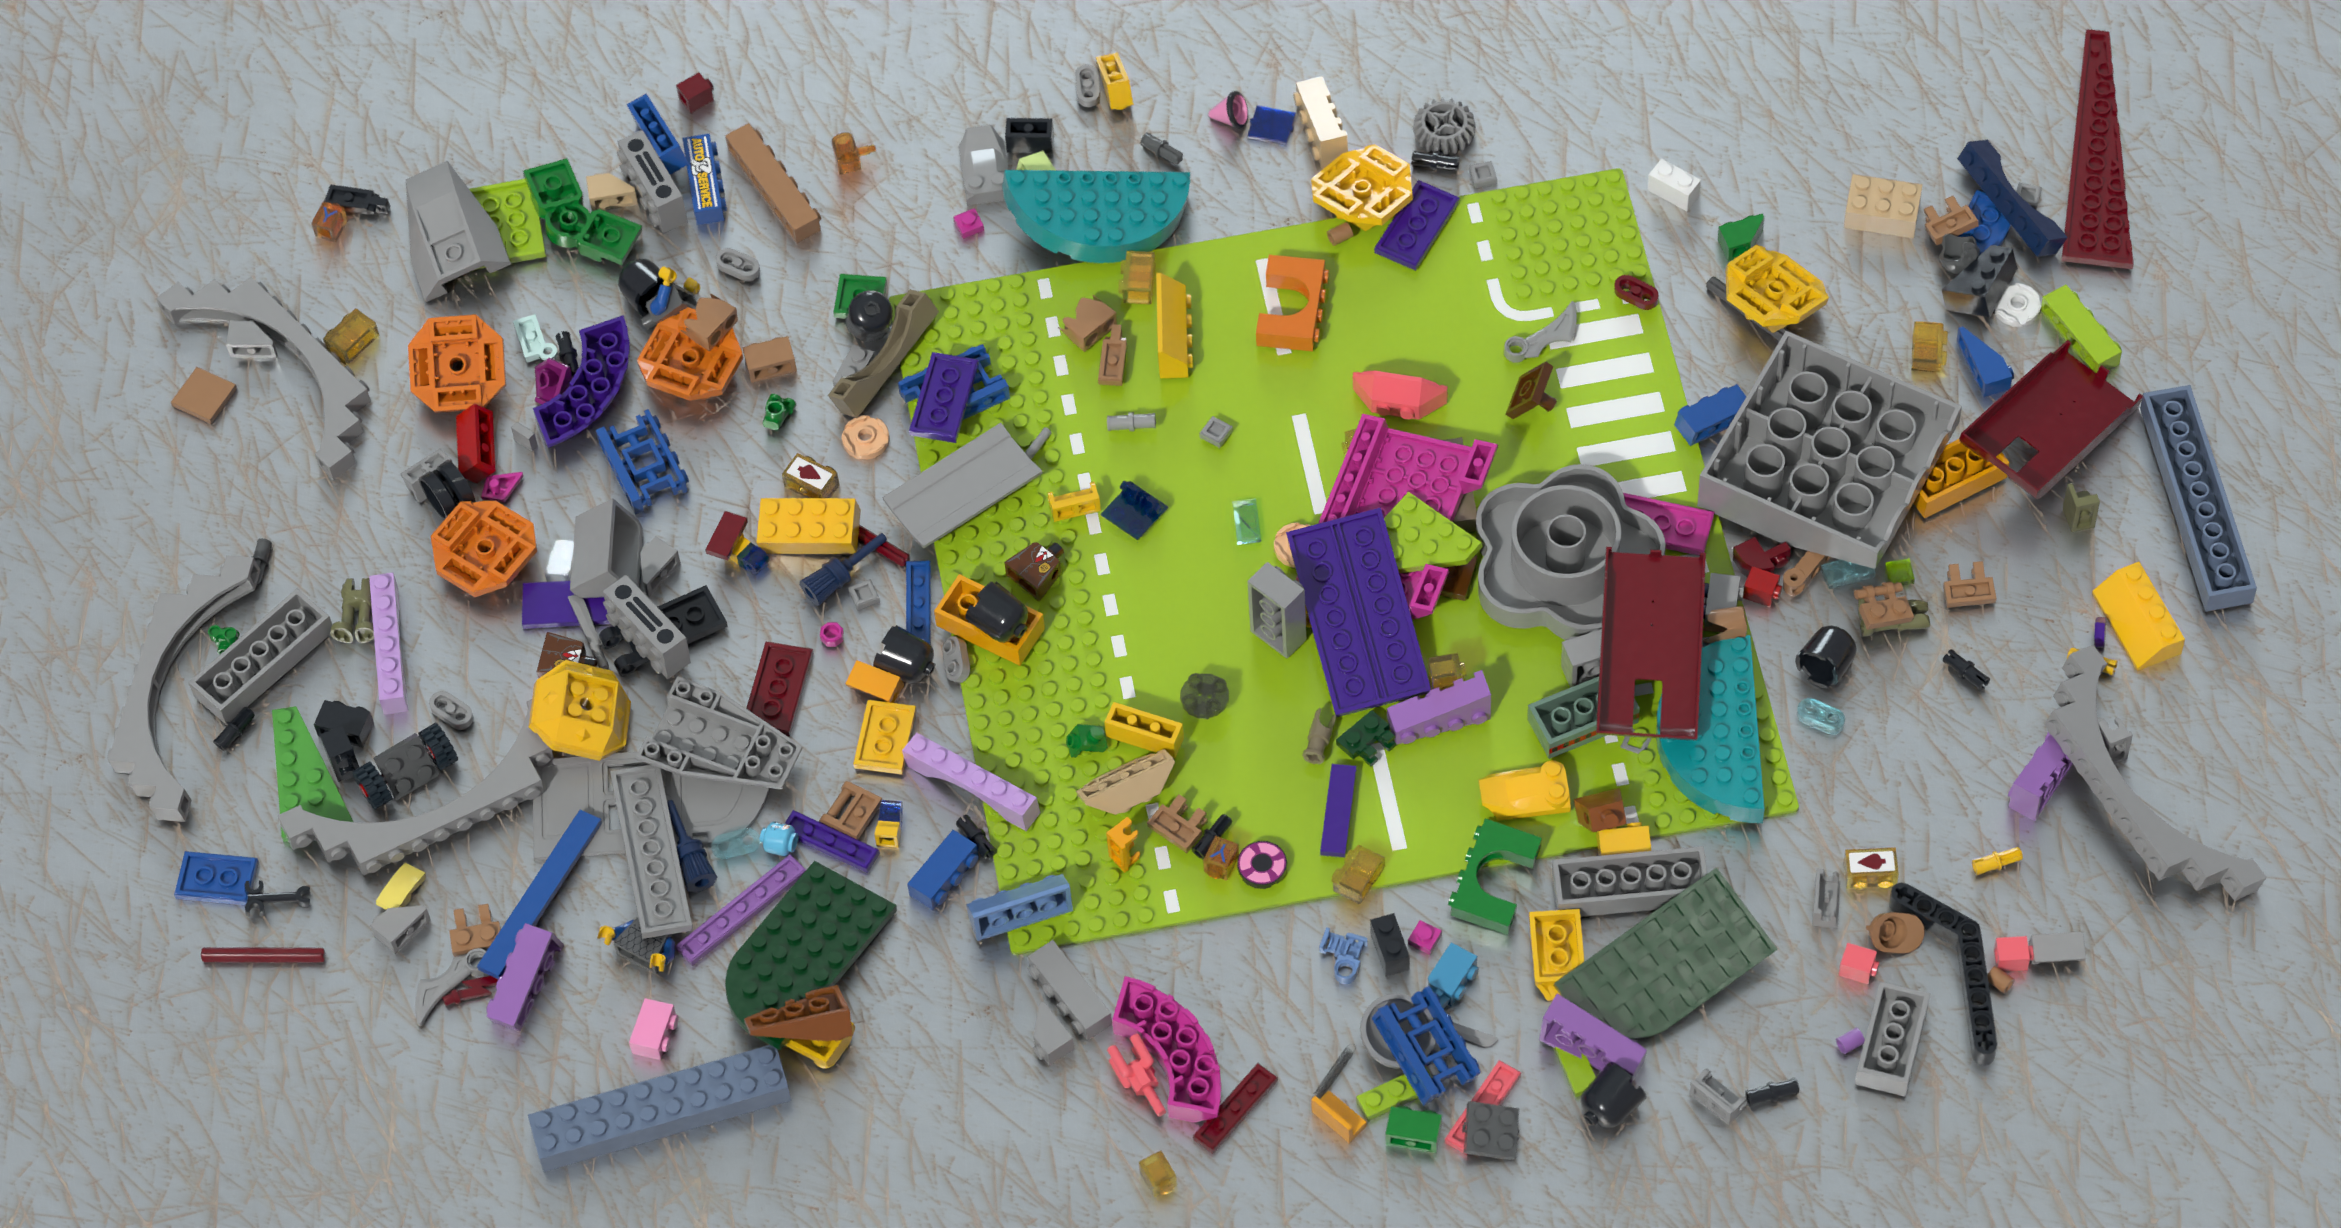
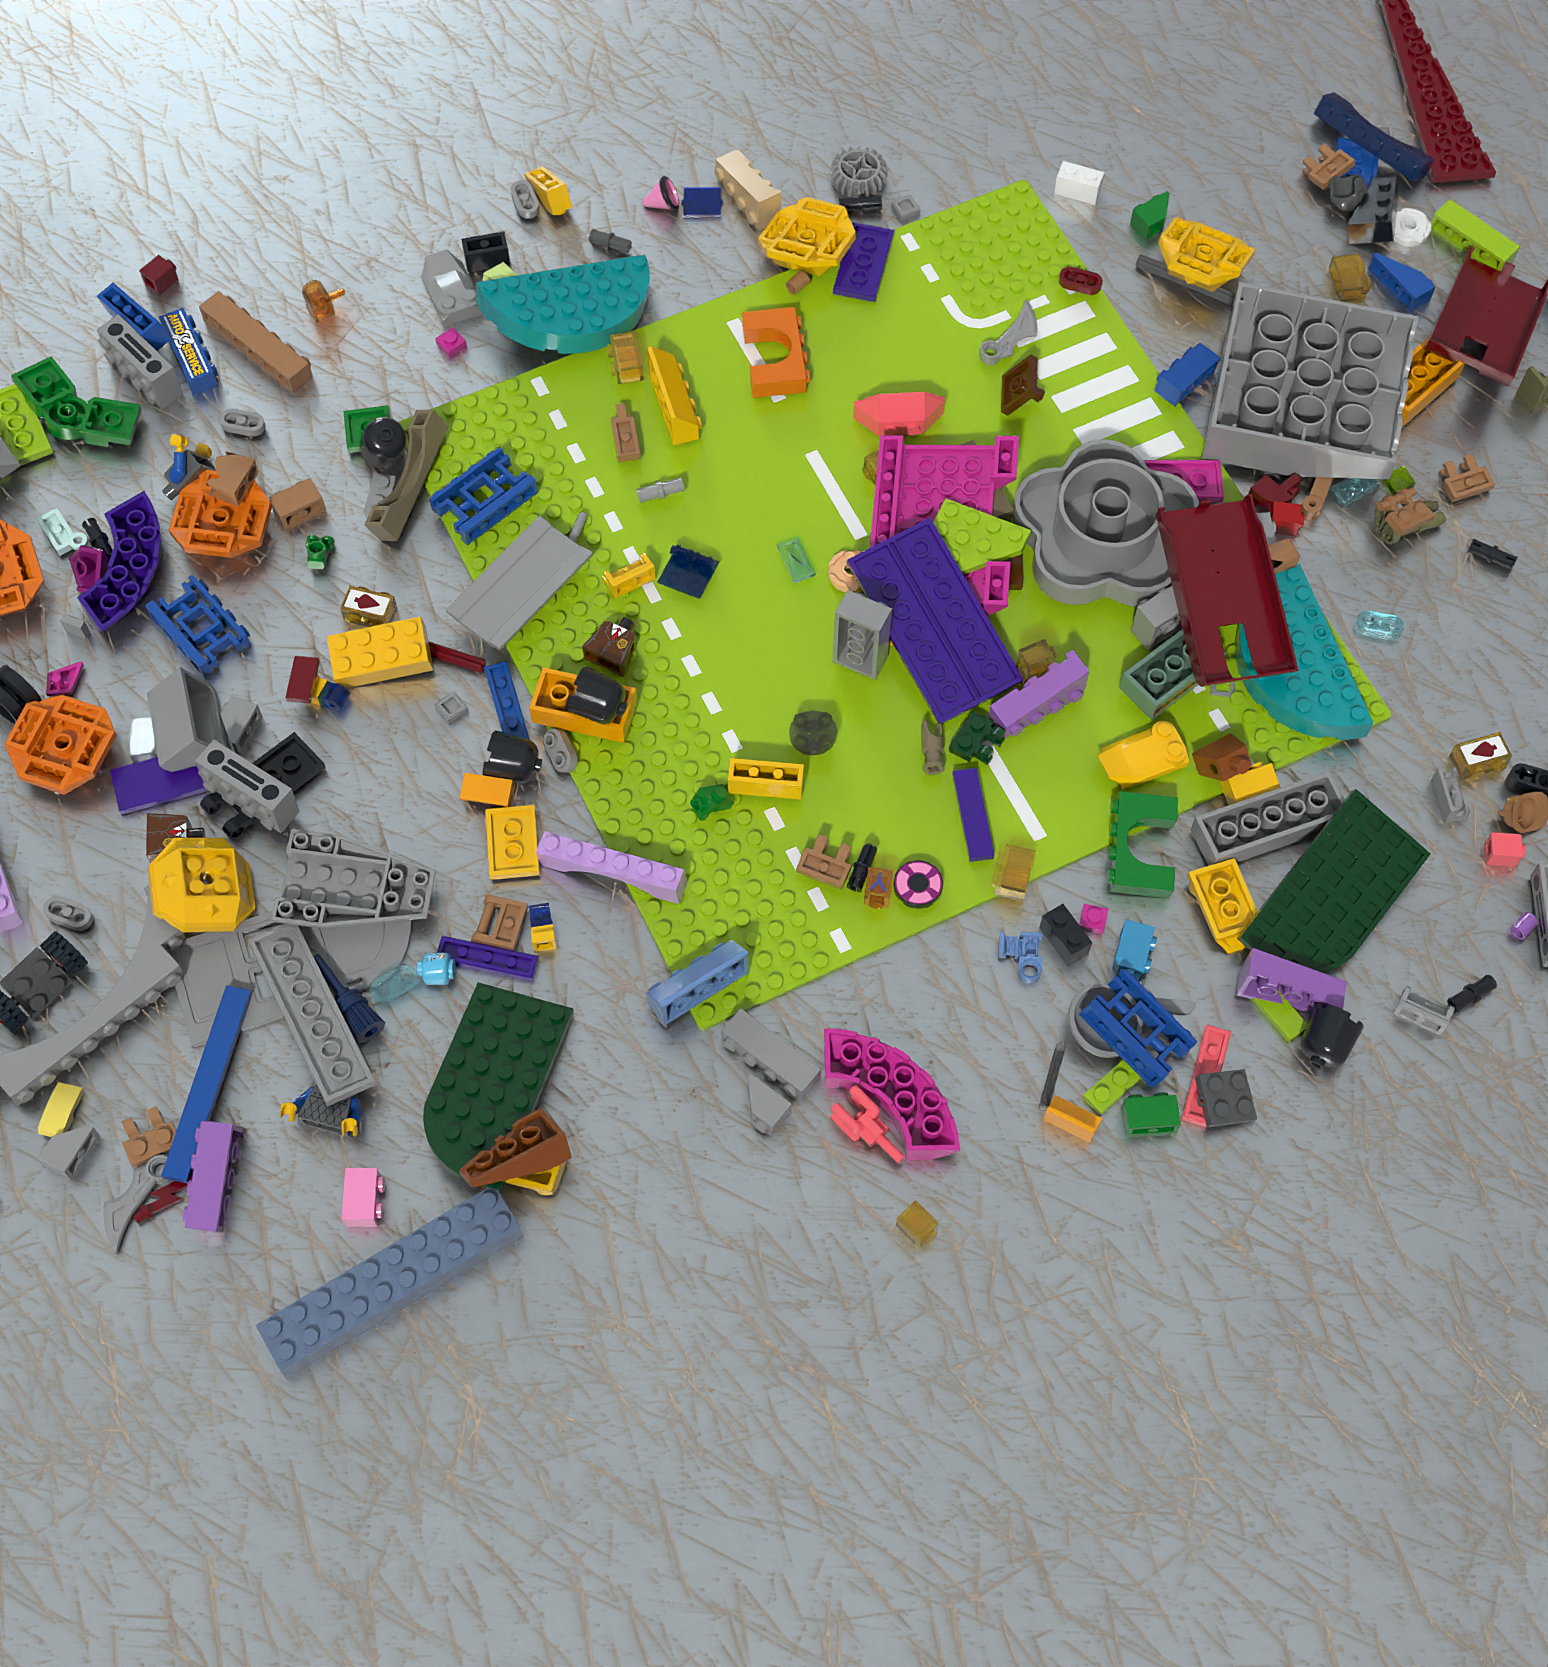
camera: 20 degrees left, 5 degrees up
red brick [456,404,496,484] -> none
light grey piece [568,595,609,669] -> none
tan slope [586,173,638,211] -> none
black cylinder [618,259,675,316] -> none
medium lavender tile [675,854,806,966] -> none
dark red tile [746,641,814,737] -> none
dark blue piece [799,533,887,606] -> none
dark pink tile [820,622,844,647] -> none
light nougat tile [841,415,890,460] -> none
blue brick [907,830,979,910] -> none
dark purple tile [909,352,979,443] -> none
black pin [956,815,997,860] -> none
medium nougat piece [1058,295,1117,352] -> none
tan wedge [1076,749,1175,815] -> none
light orange hinge [1106,817,1140,873] -> none
dark red tile [1193,1063,1278,1154] -> none
light grey tile [1200,416,1233,448] -> none
black cylinder [1795,625,1857,688] -> none
tan brick [1844,174,1923,238] -> none

